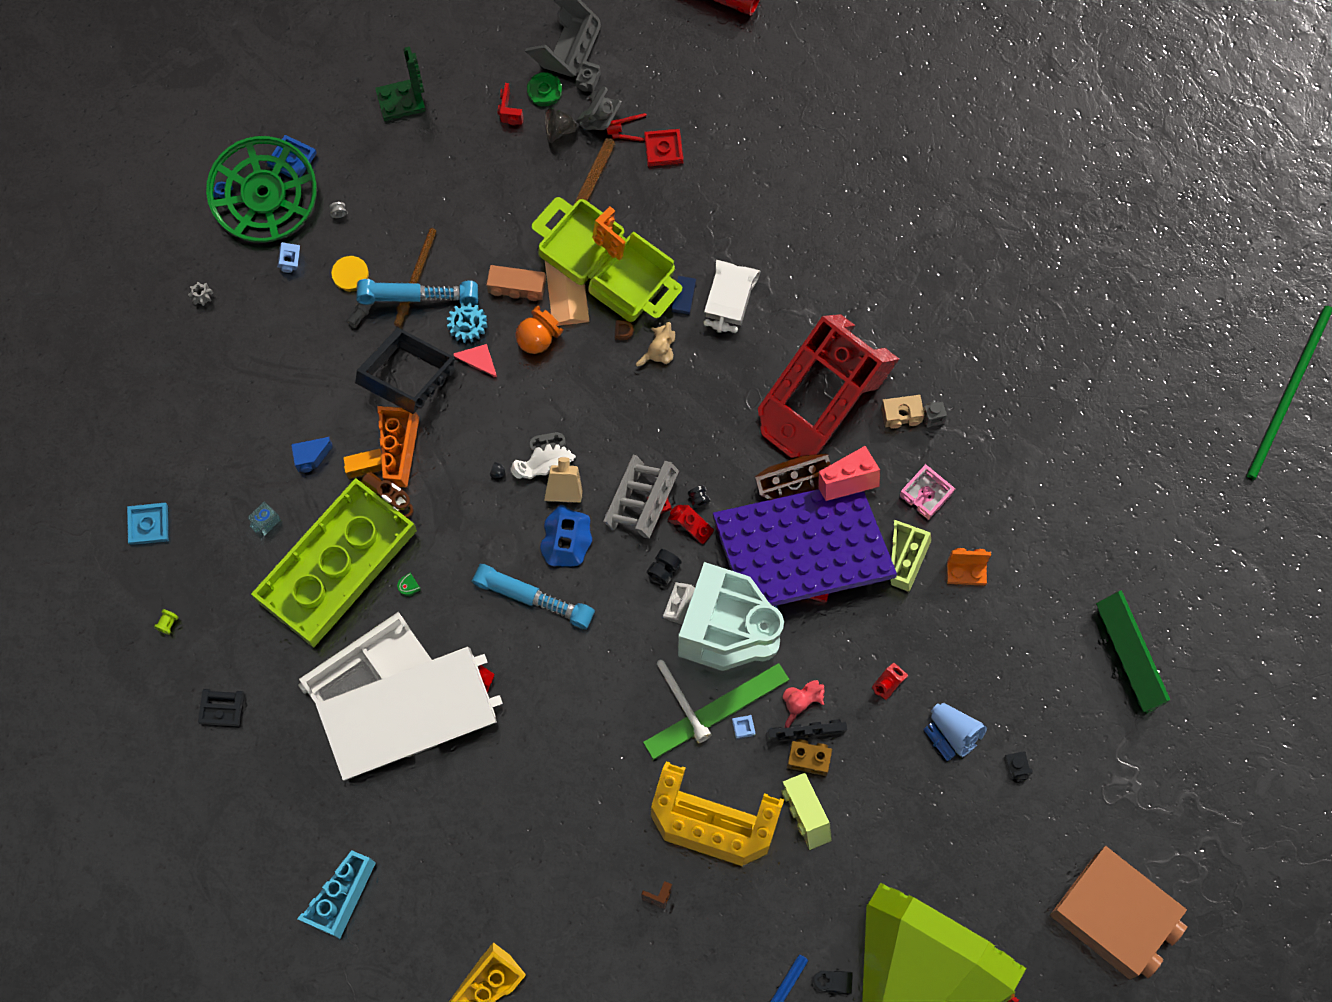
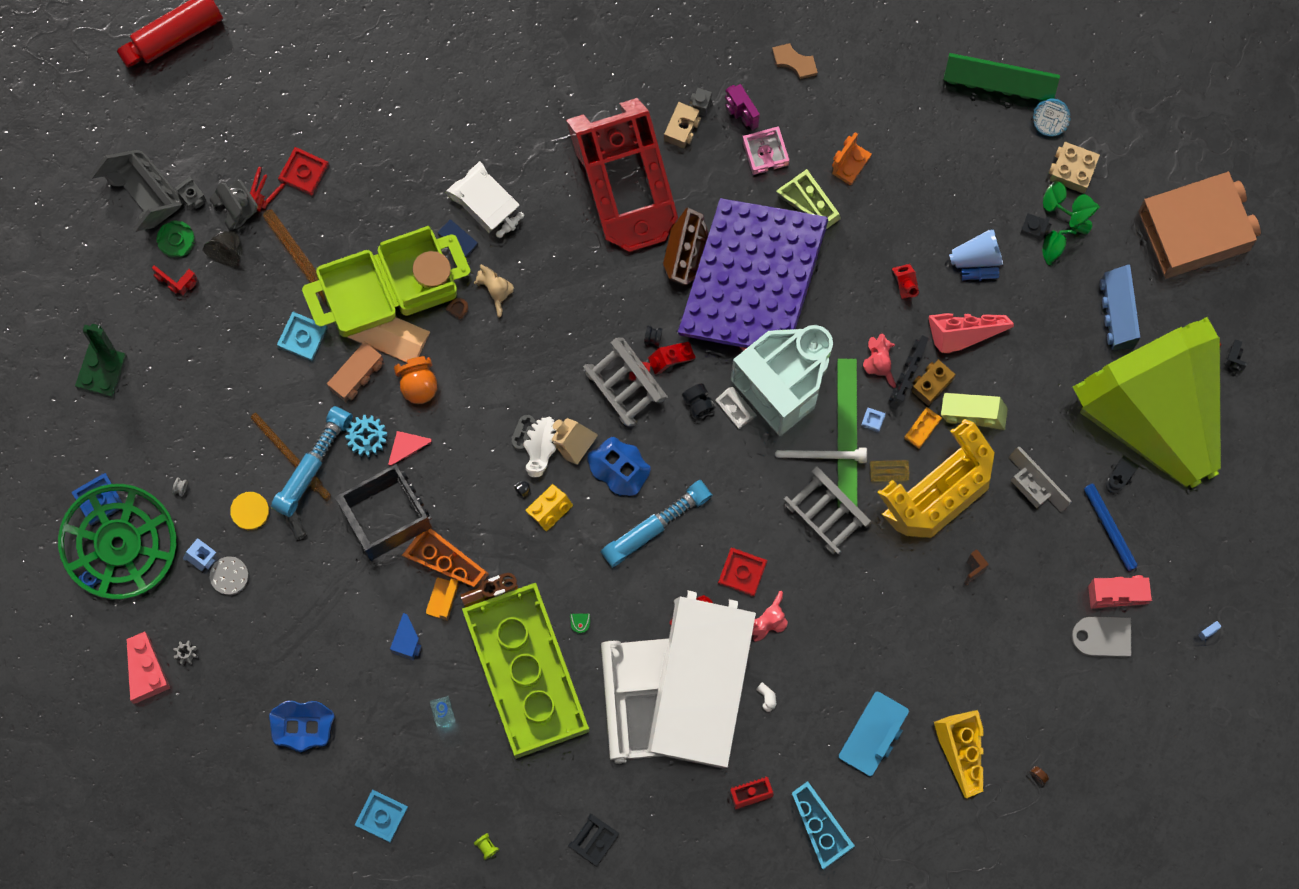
camera: 60 degrees left, 5 degrees up
orange bracket [592,207,626,260] -> none
coral wedge [819,446,880,501] -> none
none -> coral wedge [127,632,170,704]
none -> light grey tile [209,557,249,596]
none -> blue piece [269,700,335,752]
none -> medium azure tile [277,312,328,361]
none -> medium nougat tile [413,251,451,288]
none -> yellow bracket [525,484,573,531]
none -> red tile [718,547,767,597]
none -> magenta plate [725,84,760,130]
none -> red brick [730,776,774,809]
none -> coral animal [752,591,788,642]
none -> white arm [756,682,776,712]
none -> medium nougat tile [772,43,818,79]
none -> light grey fence [784,467,872,555]
none -> dark azure bracket [839,692,909,776]
none -> clear yellow tile [870,460,909,481]
none -> light orange plate [904,407,942,449]
none -> coral wedge [929,313,1014,353]
none -> light grey bracket [1009,447,1072,512]
none -> tile [1033,99,1071,136]
none -> green plant [1042,181,1100,266]
none -> tan brick [1049,142,1100,194]
none -> medium blue slope [1100,265,1140,350]

